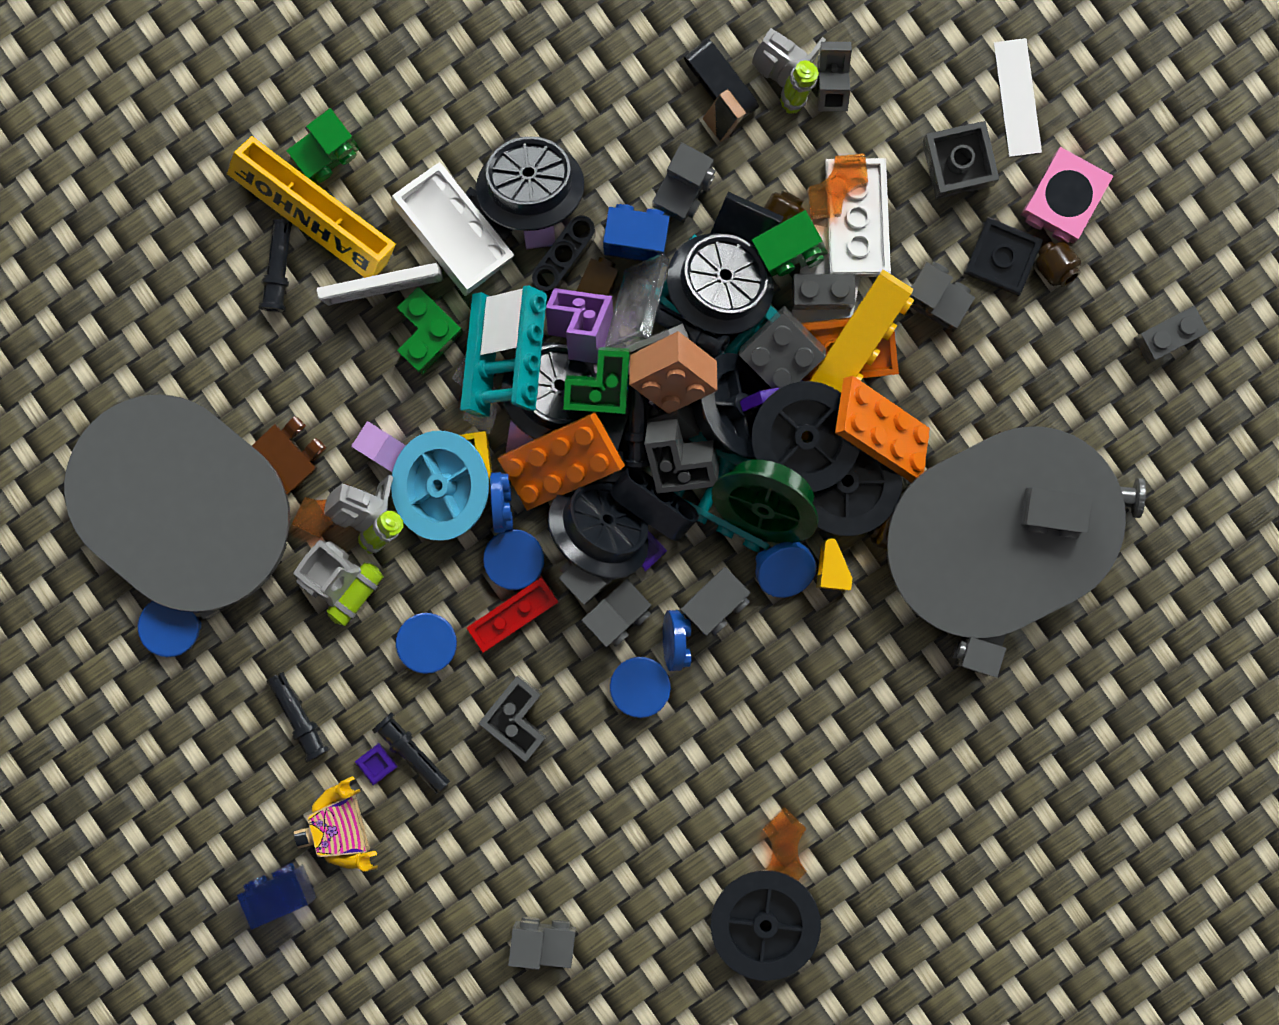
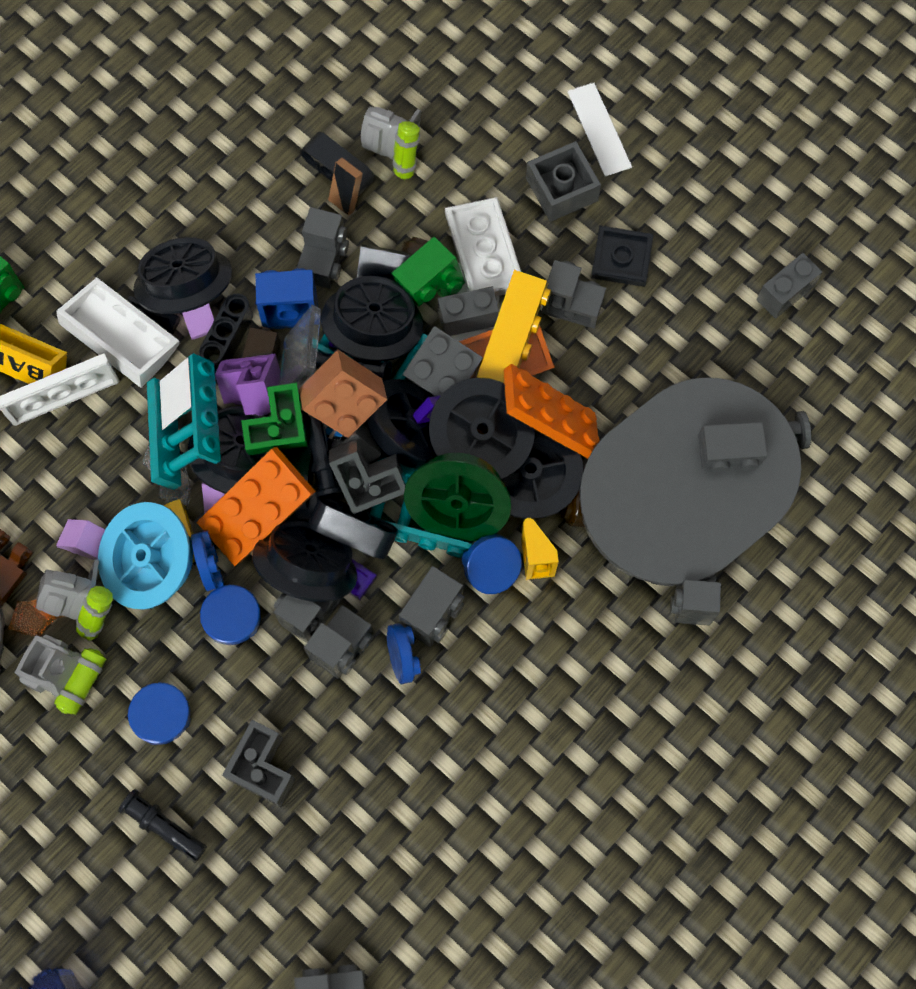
camera: 15 degrees left, 15 degrees down
black pin [266,672,331,763] -> none
torso [294,776,378,872] -> none
dark purple tile [355,743,398,785] -> none
green brick [397,286,464,375] -> none
red plate [466,577,559,653] -> none
blue tile [610,657,671,718] -> none
black piece [711,870,821,981] -> none
clear orange tile [763,807,807,880] -> none
clear orange tile [807,154,868,219] -> none
dark grey brick [817,42,852,111] -> none
bright pink brick [1021,147,1113,244] -> none
dark brown head [1036,242,1081,287] -> none

